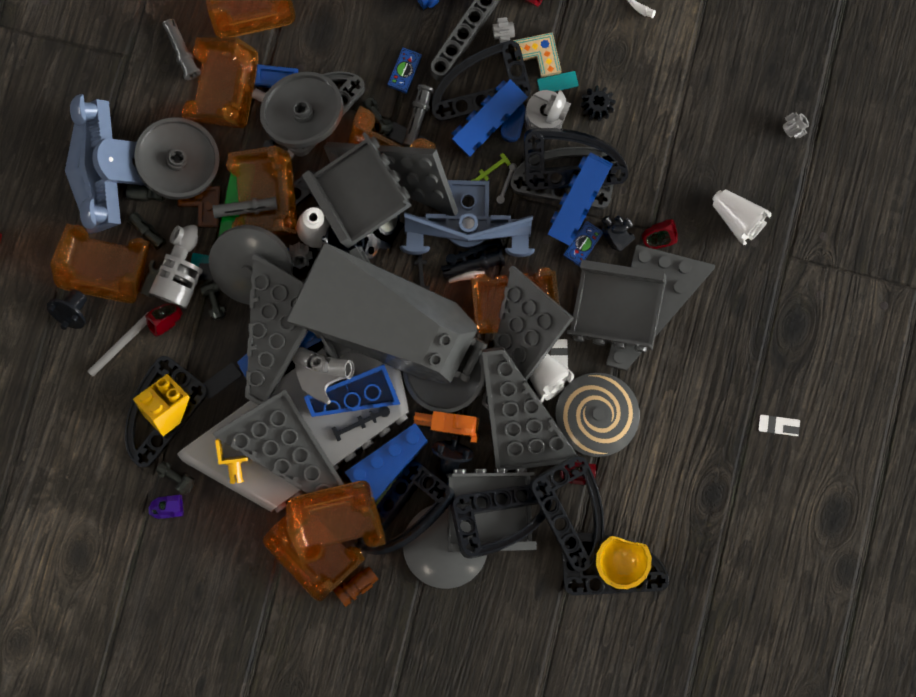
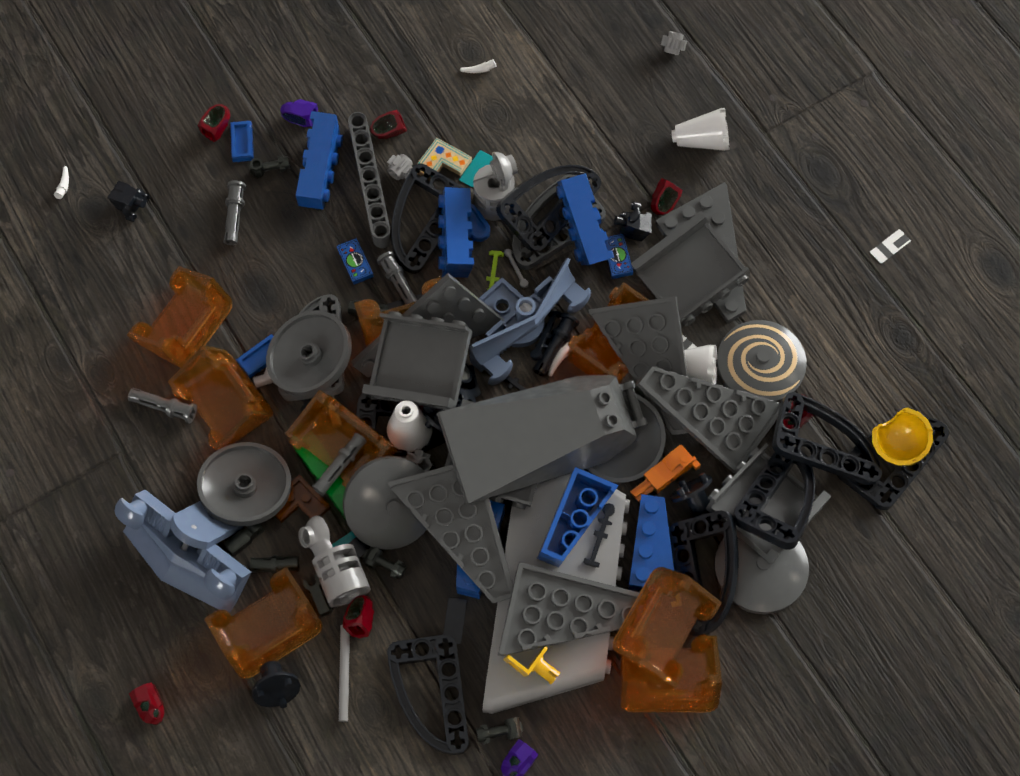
camera: 40 degrees left, 15 degrees down
yellow slope [133,374,190,436] -> none
light grey pin [292,347,354,405] -> none
reddish brown axle [333,566,379,607] -> none
black gear [580,85,616,122] -> none

